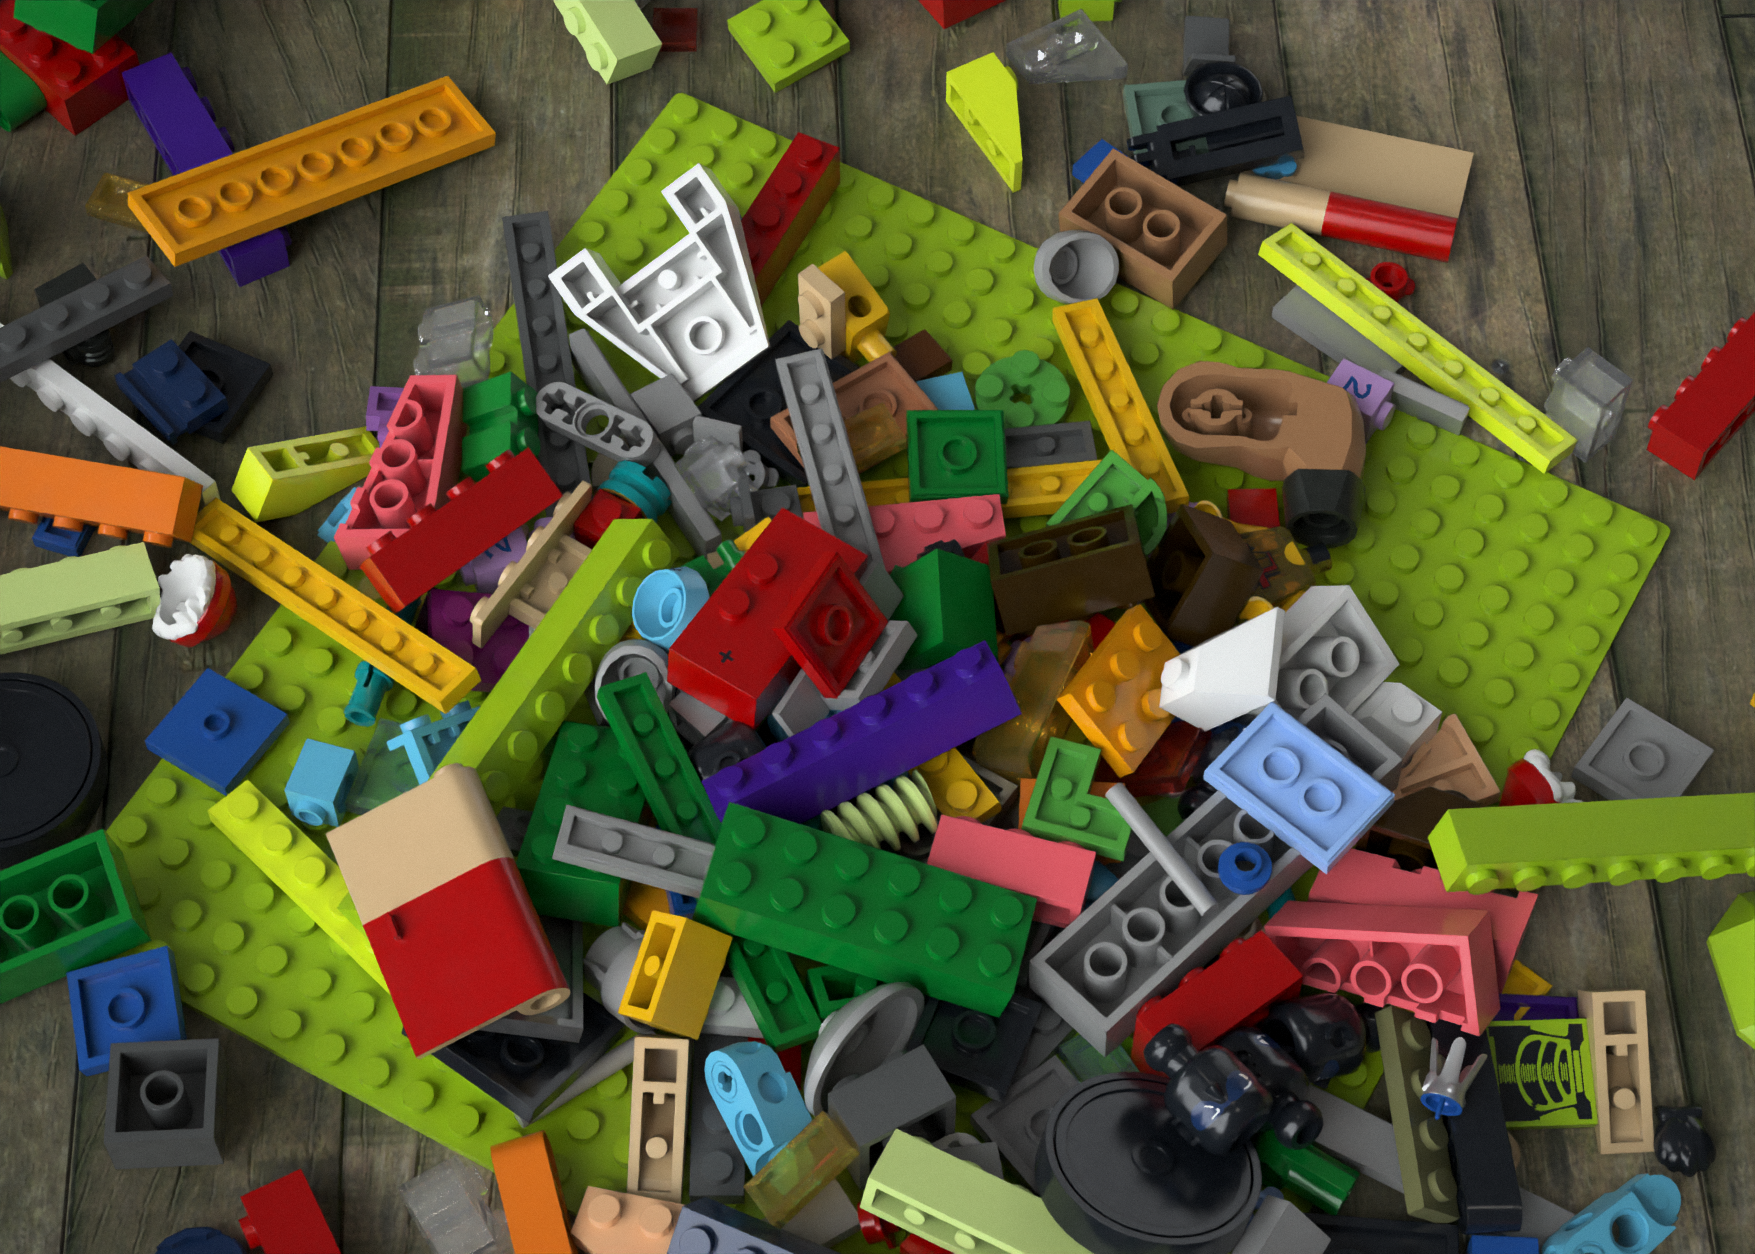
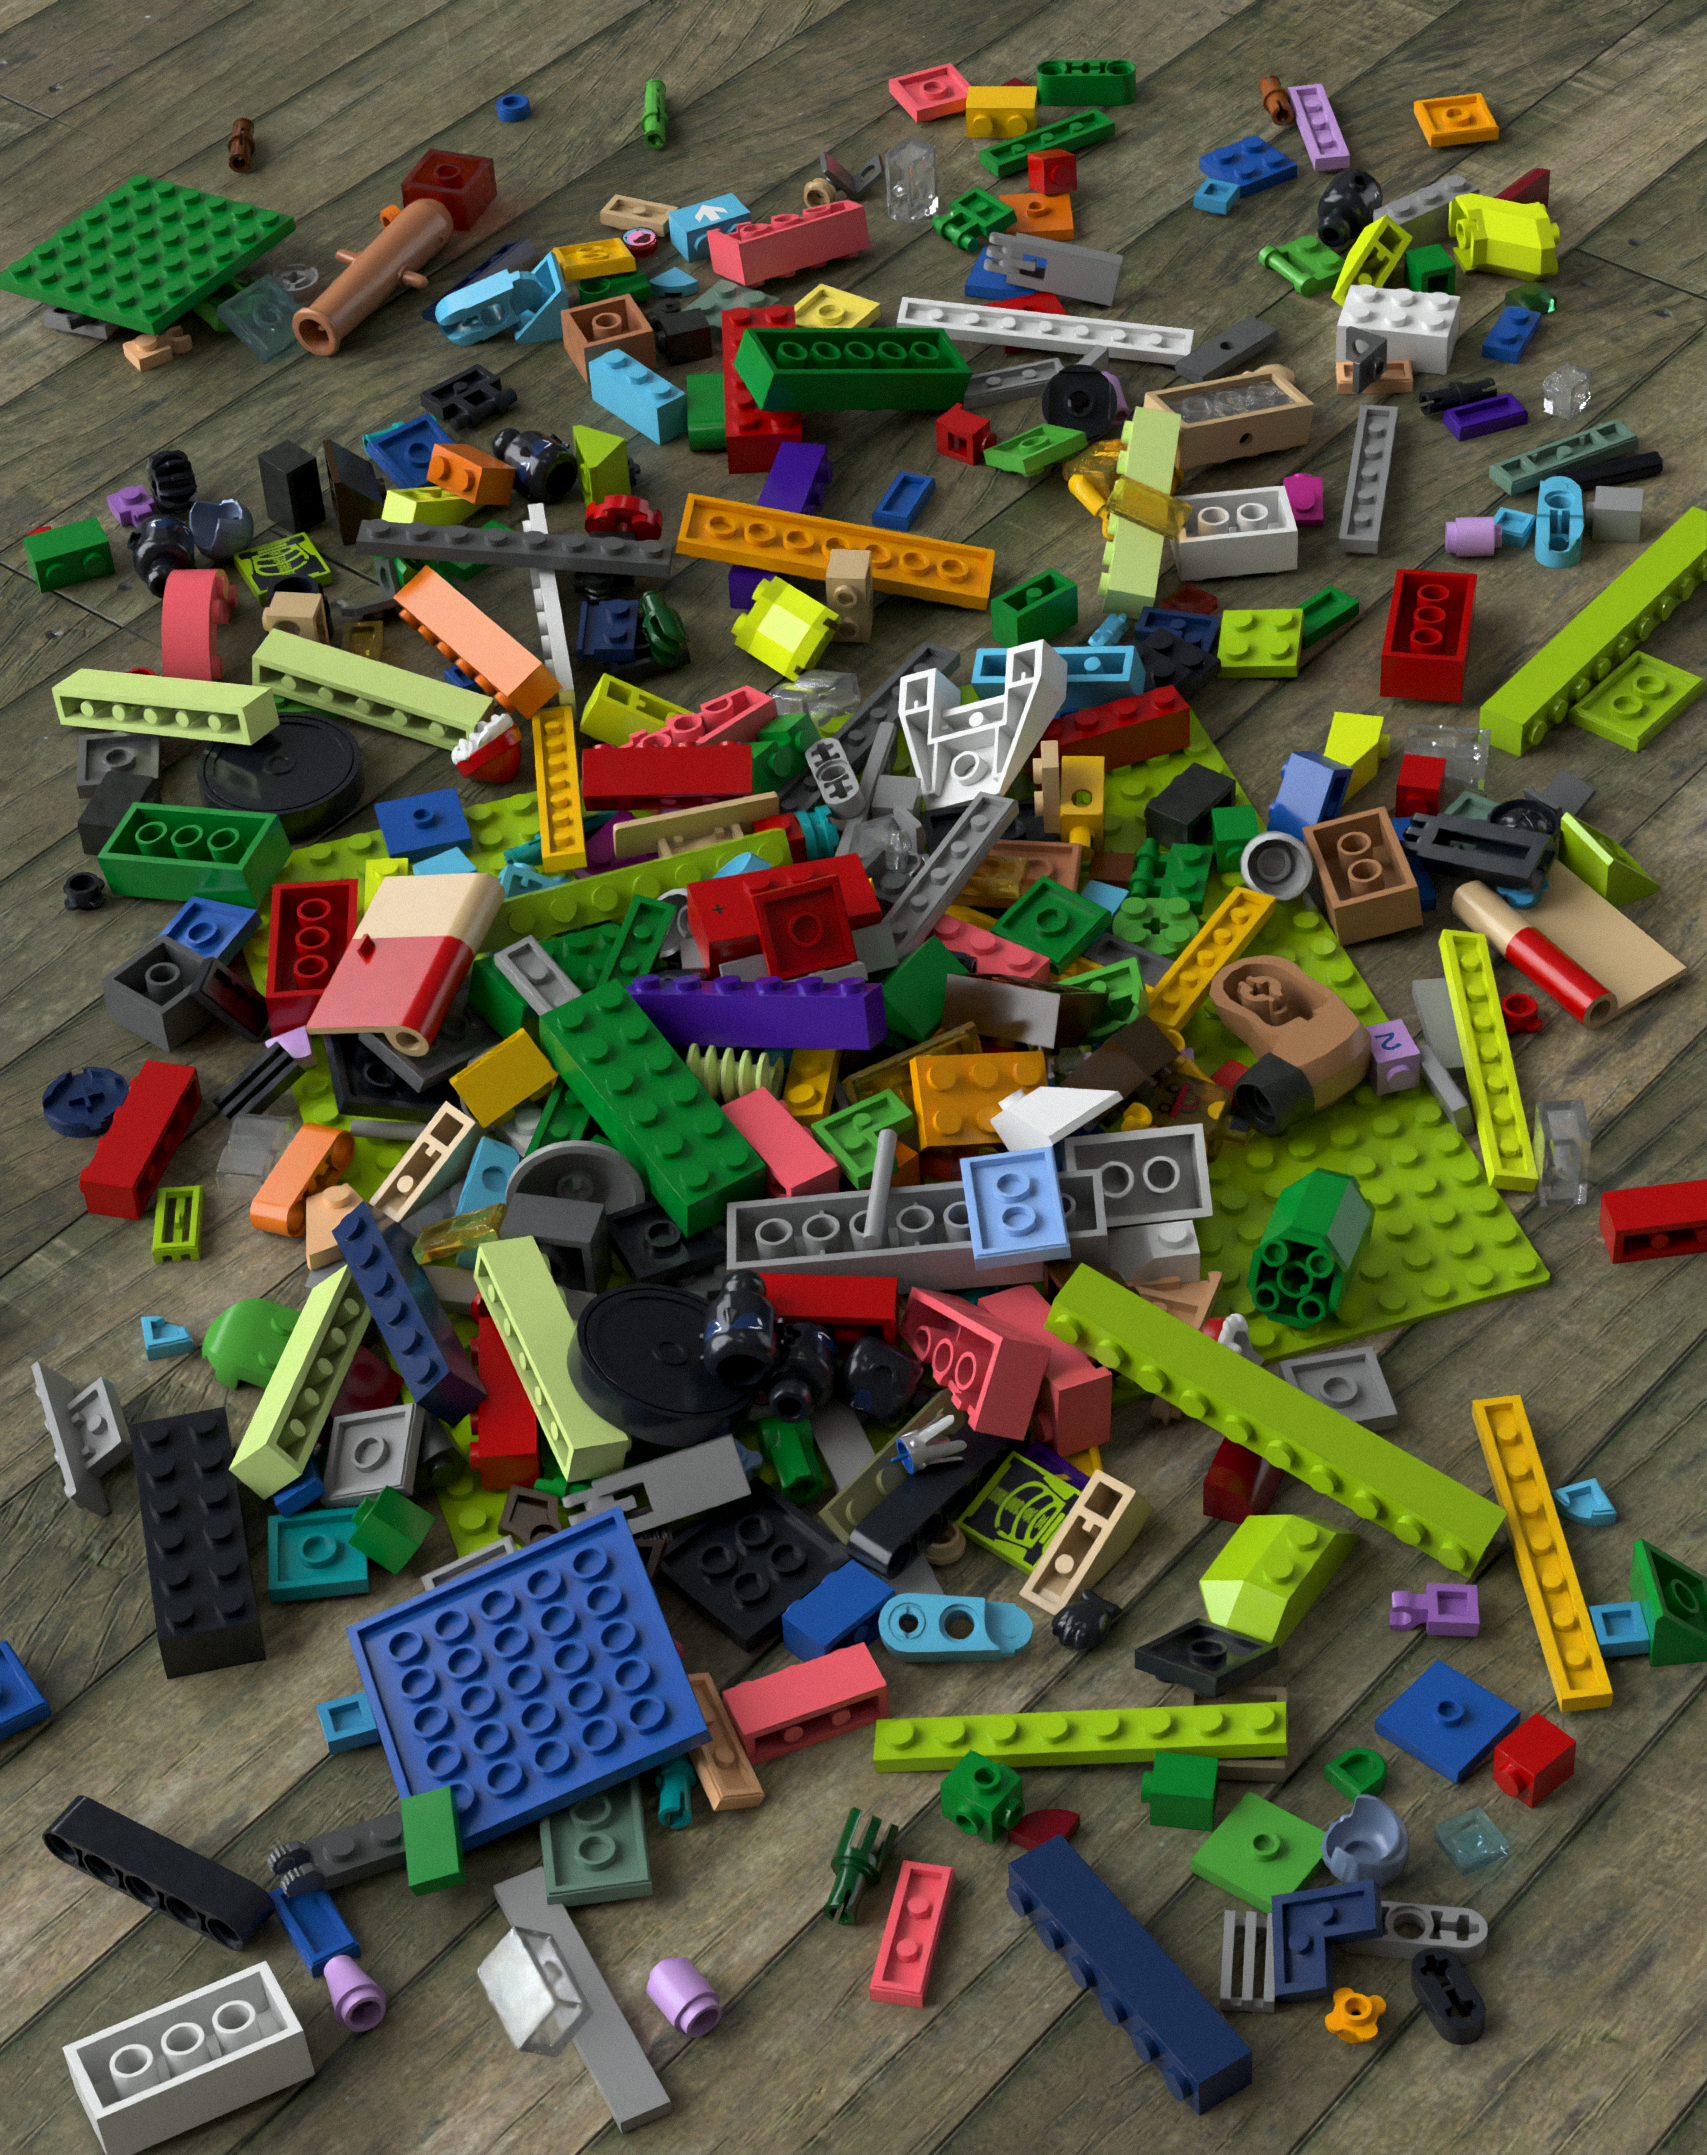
camera: 45 degrees right, 15 degrees down
blue plate [1218,842,1272,895] -> none
none -> black plate [188,956,269,1043]
none -> black tile [212,1041,306,1133]
none -> red brick [265,878,364,1037]
none -> lavender tile [265,1025,317,1068]
none -> red plate [585,495,663,541]
none -> dark green arm [640,590,690,667]
none -> neon yellow brick [731,576,842,685]
none -> tan brick [825,549,875,643]
none -> blue tile [872,471,936,532]
none -> medium azure brick [971,646,1146,708]
none -> green brick [991,568,1078,648]
none -> medium azure axle [1088,612,1130,646]
none -> black plate [1123,627,1222,702]
none -> green plate [1128,838,1214,915]
none -> dark blue plate [1134,606,1221,655]
none -> pearl dark grey brick [1144,762,1236,849]
none -> dark red brick [1203,1436,1286,1525]
none -> green brick [1211,805,1259,873]
none -> green brick [1247,1167,1376,1329]
none -> brick [1266,751,1354,845]
none -> red brick [1395,754,1446,818]
none -> lime slope [1558,812,1661,908]

